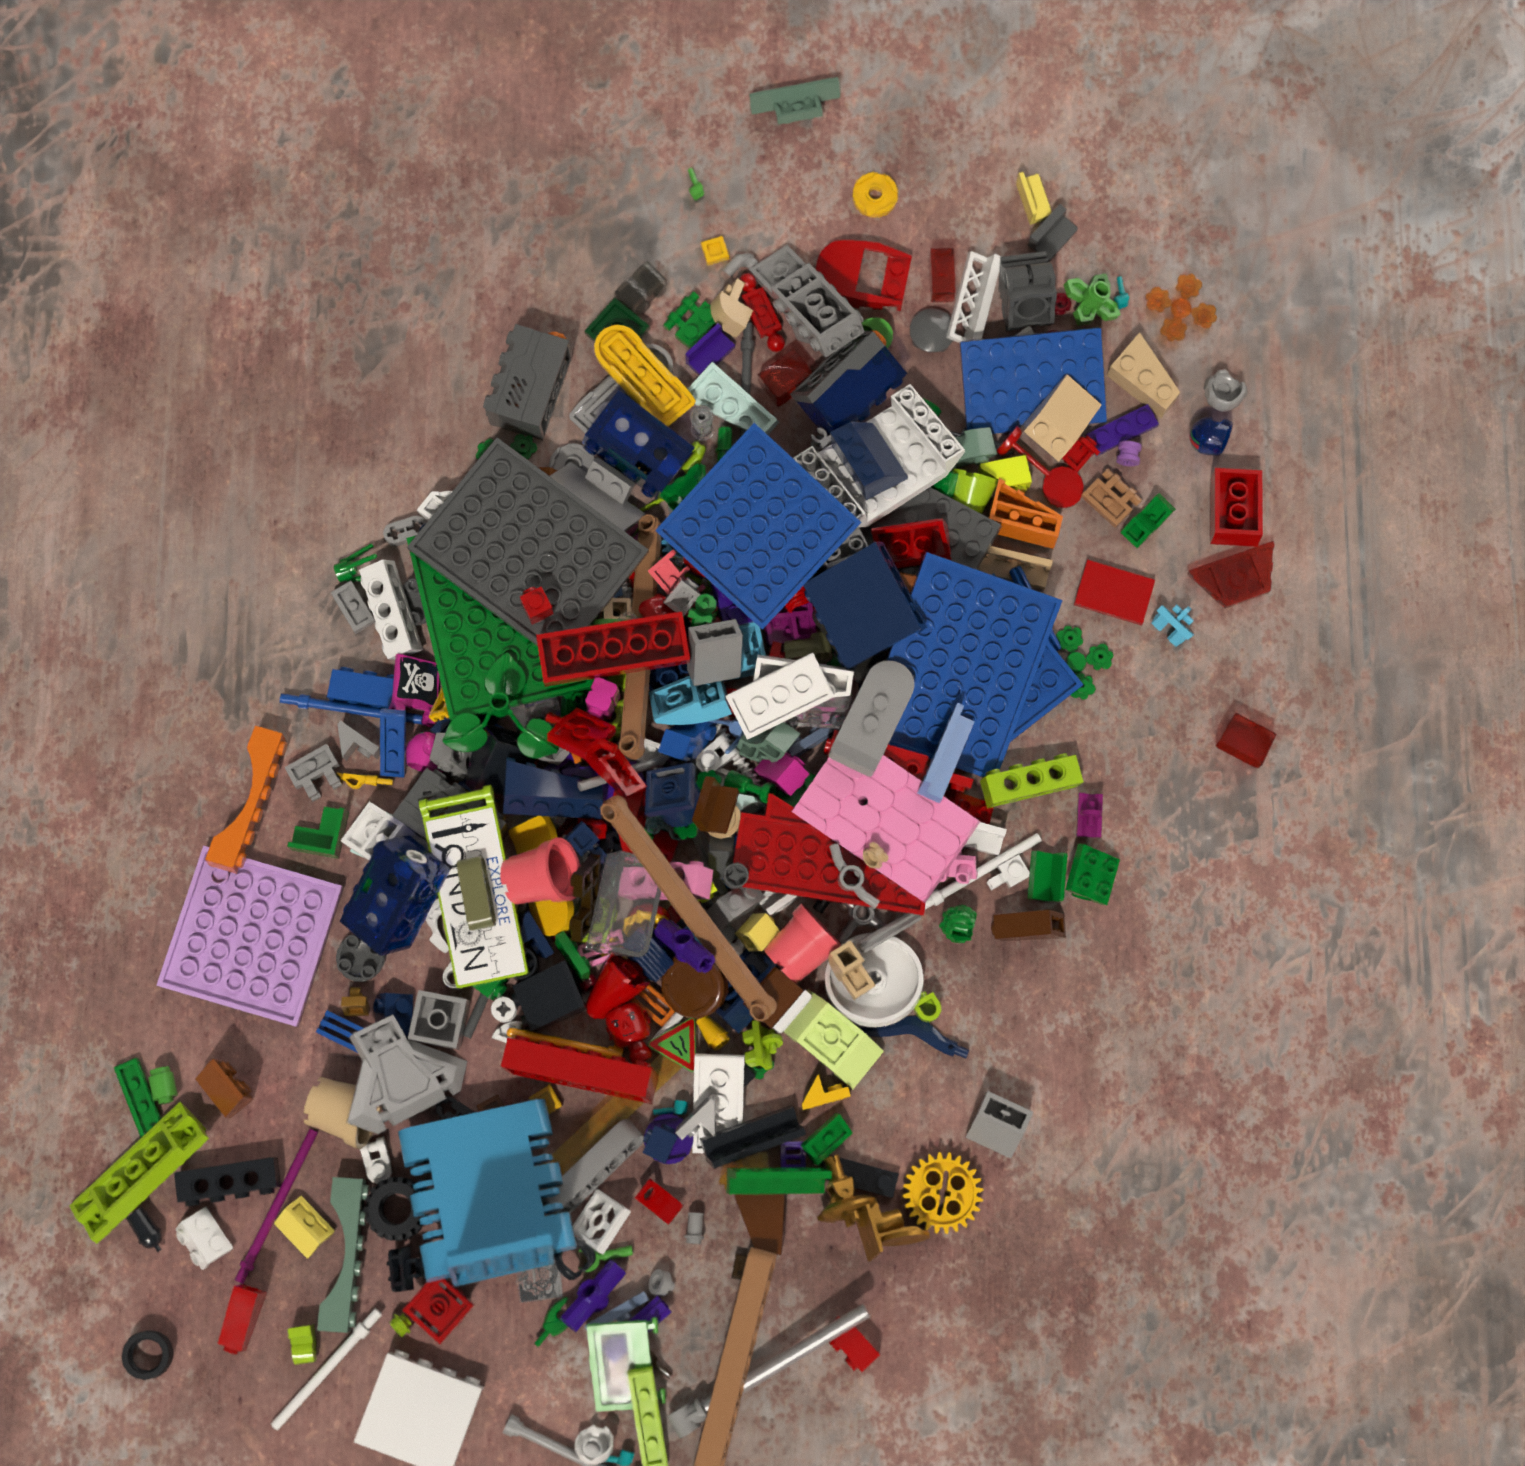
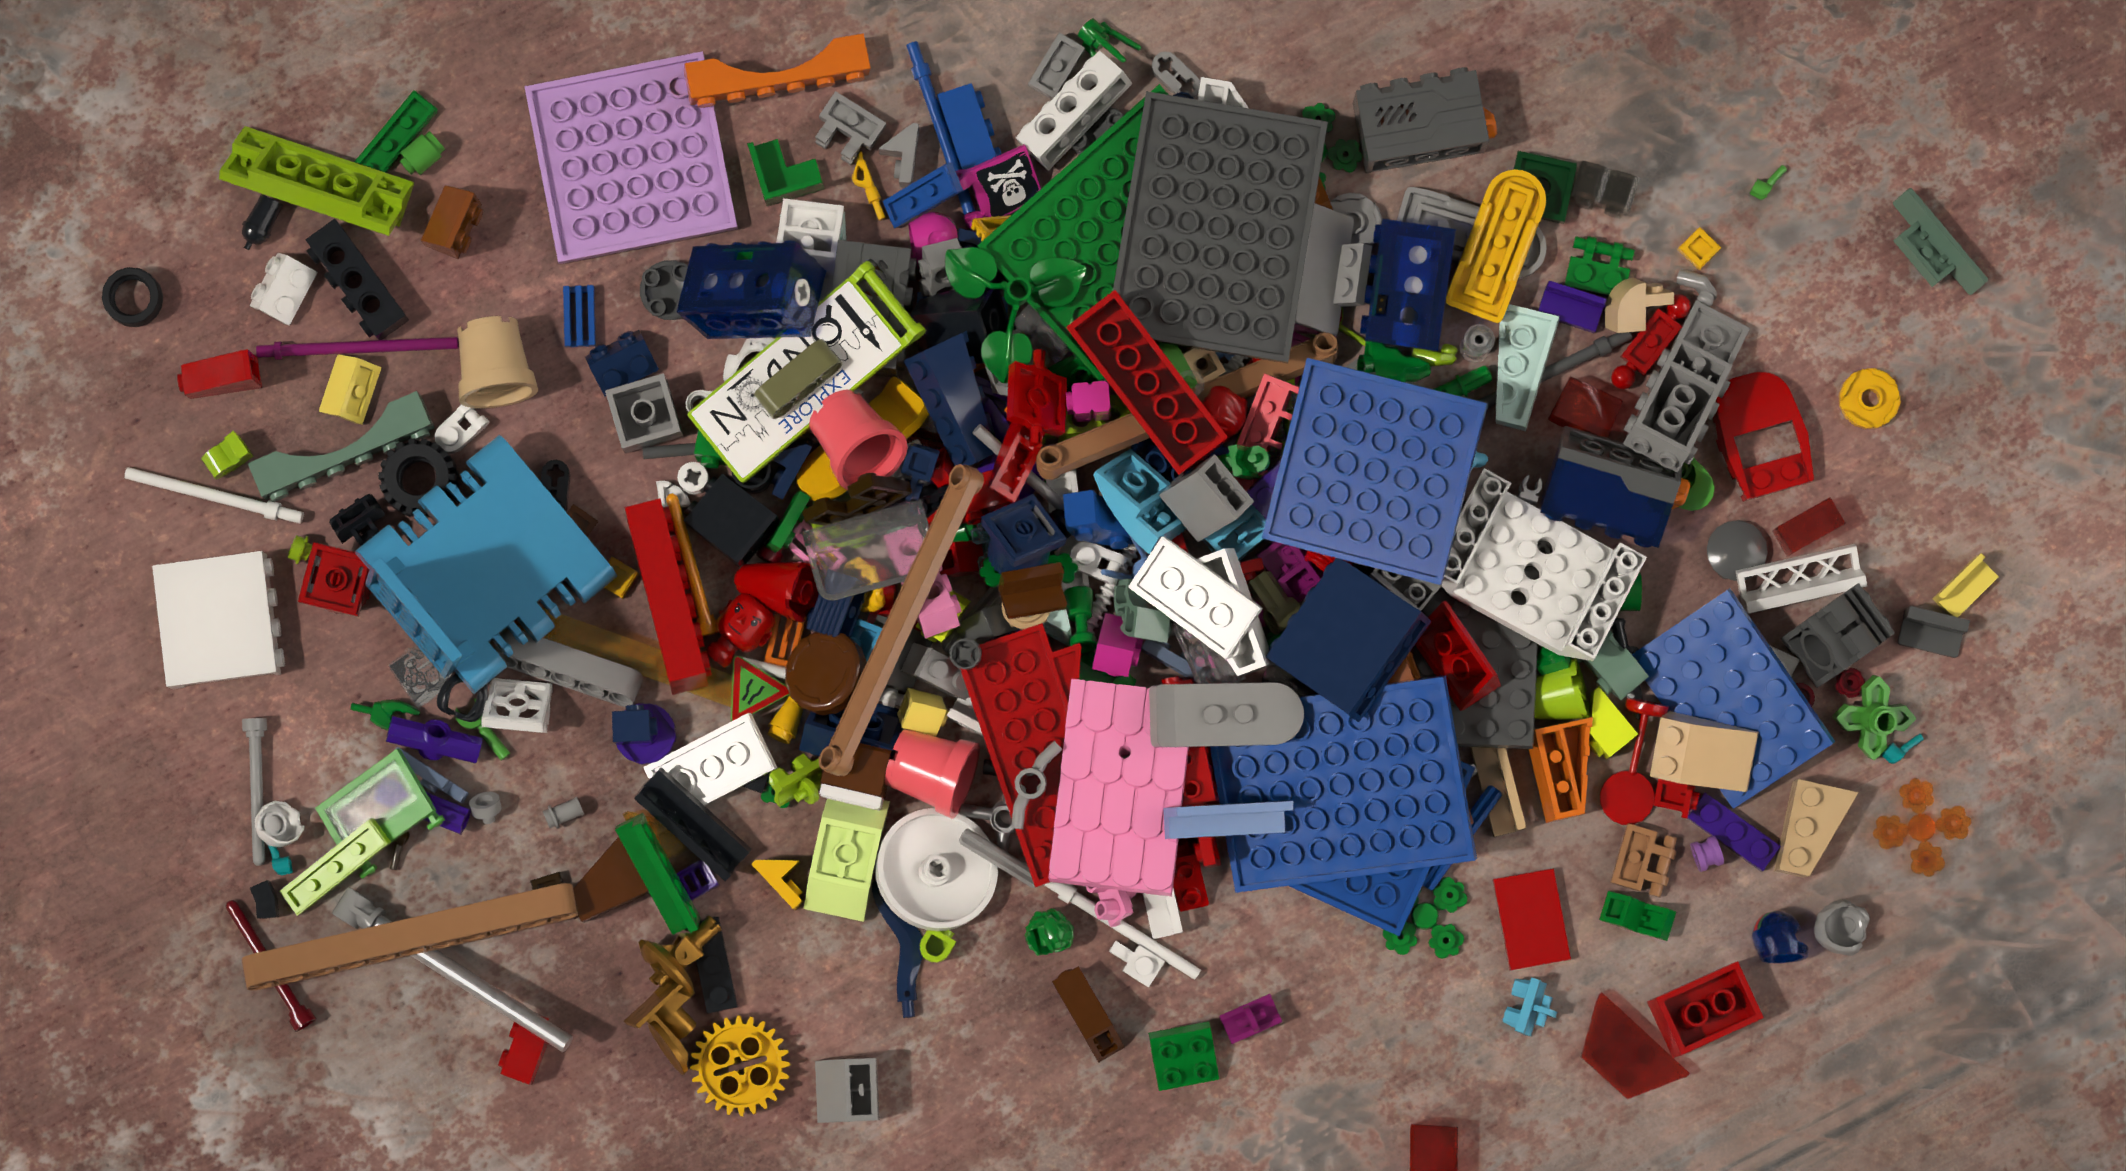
camera: 65 degrees right, 5 degrees up
pearl gold tile [341,987,370,1016] -> none
light grey plate [347,1015,467,1134] -> none
red brick [519,586,554,625] -> none
red bracket [635,1179,683,1224] -> none
teal hand [653,1100,688,1116] -> none
dark purple piece [654,918,715,974] -> none
light grey bracket [663,576,701,617] -> none
light grey slope [675,1093,715,1140] -> none
green plate [801,1113,853,1165] -> none
tan brick [828,940,876,1000] -> none
dark blue slope [830,422,908,500] -> none
tan plate [863,842,889,869] -> none
lime brick [980,753,1084,808] -> none
green panel [1027,851,1068,903] -> none

